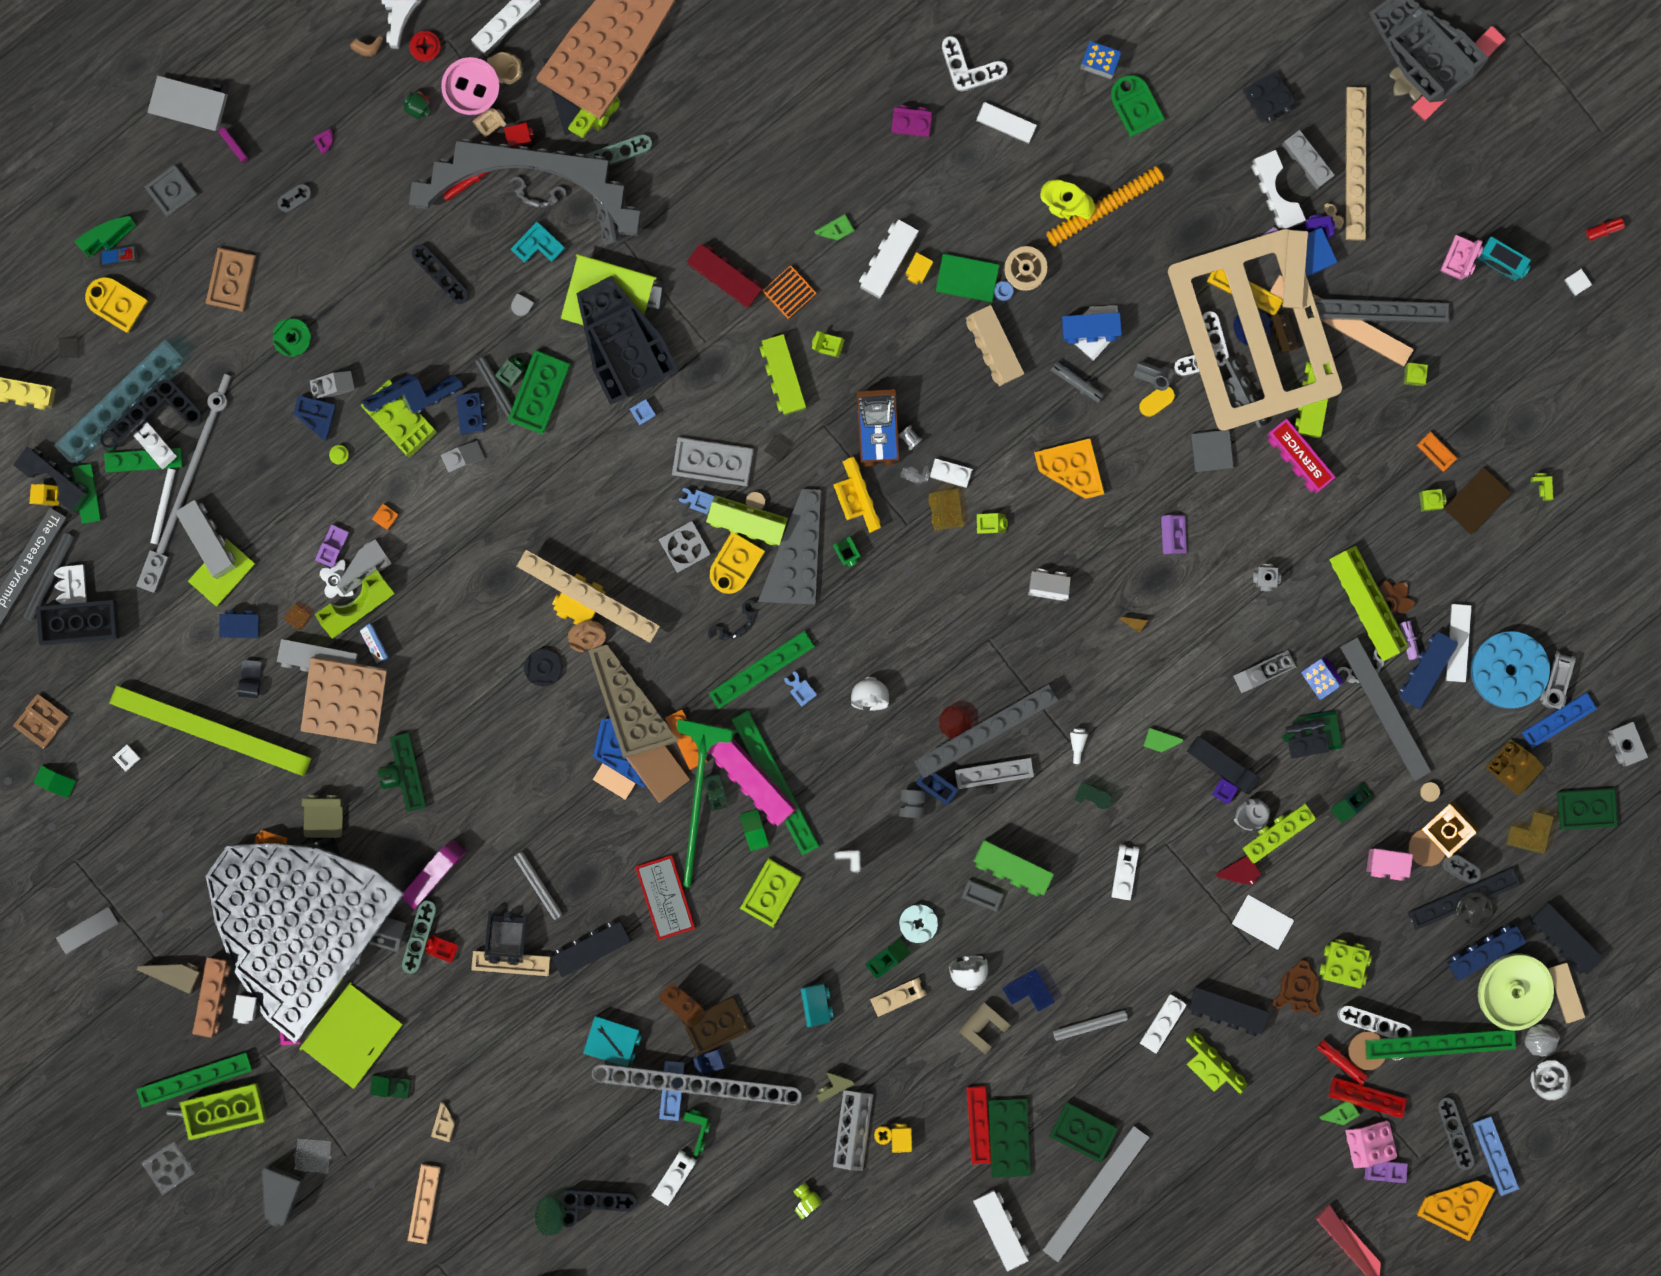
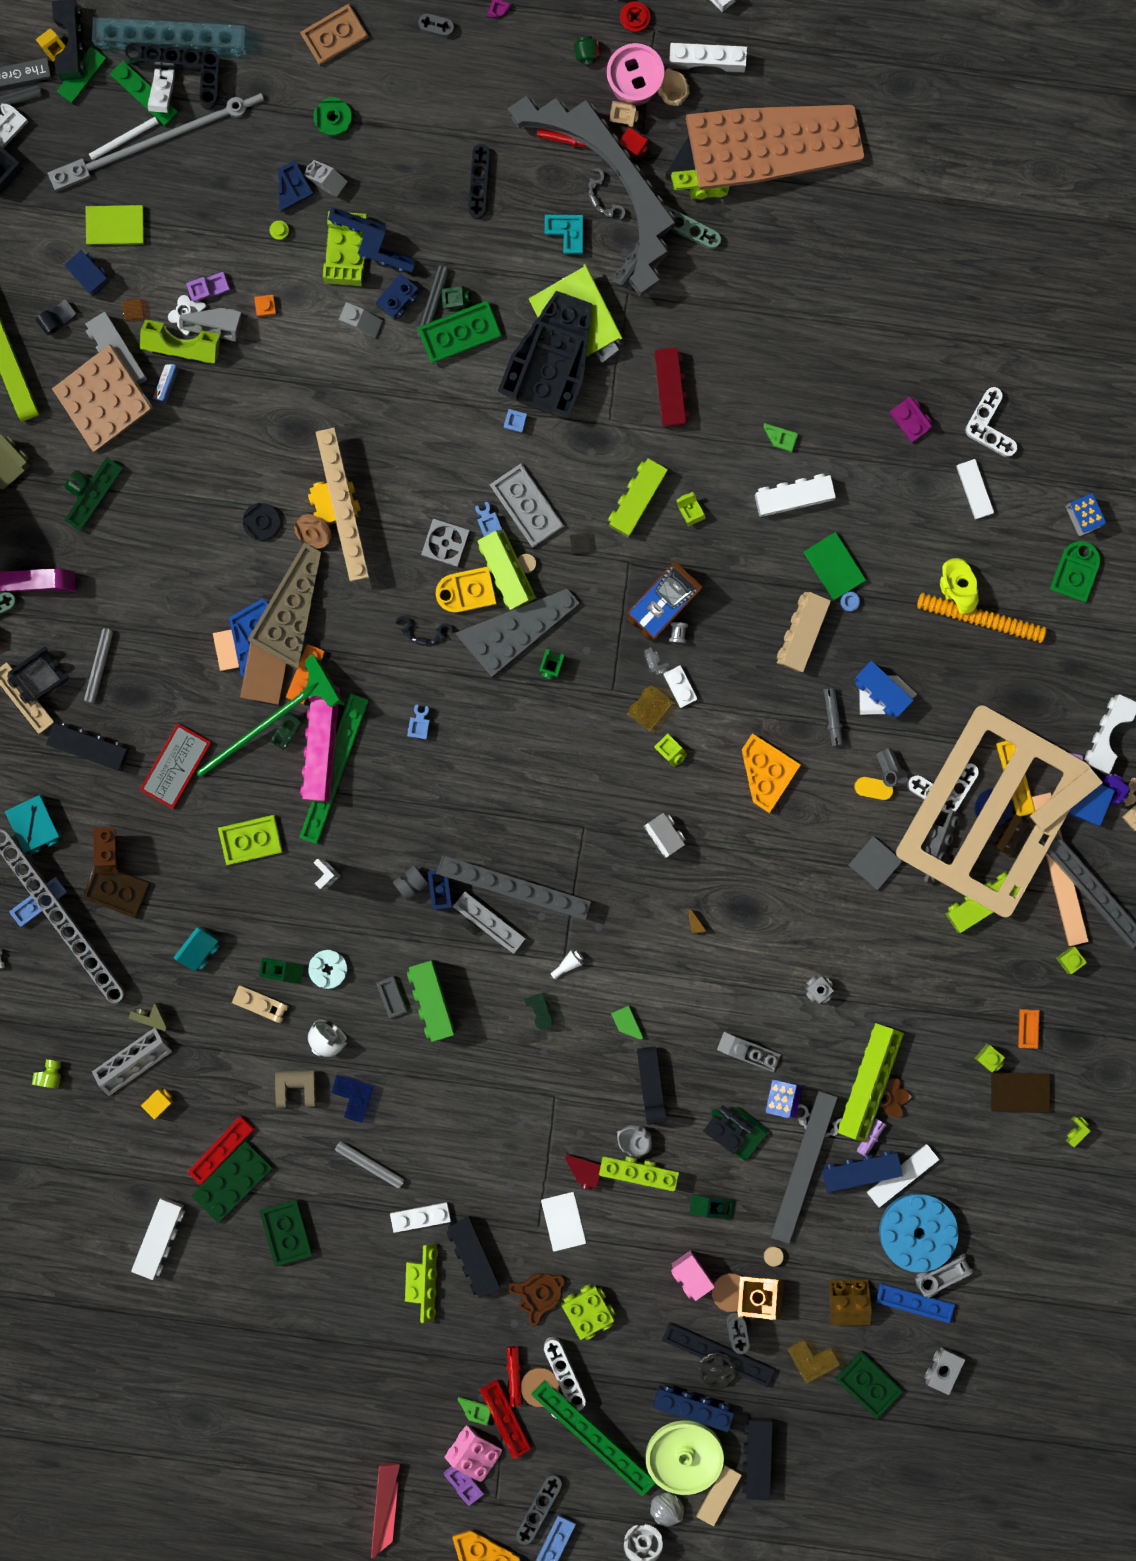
camera: 45 degrees right, 0 degrees up
light grey brick [175,500,236,579] -> none
light grey tile [511,293,534,316] -> none
green bracket [684,1109,711,1156] -> none
dark blue bracket [694,1049,727,1076] -> none
green tile [708,631,815,709] -> none
green slope [739,809,769,851] -> none
tile [762,265,816,319] -> none
yellow bracket [834,457,881,533] -> none
white cylinder [851,677,889,711] -> none
yellow bush [874,1126,892,1144] -> none
yellow brick [905,252,933,284] -> none
clear red hair [939,706,971,739] -> none
tan wheel [1004,246,1047,290] -> none
light grey tile [1042,1126,1149,1262] -> none
white plate [1111,844,1139,900] -> none
medium lavender slope [1161,515,1187,554] -> none
dark purple plate [1212,778,1238,805] -> none
brick [1267,419,1336,493] -> none

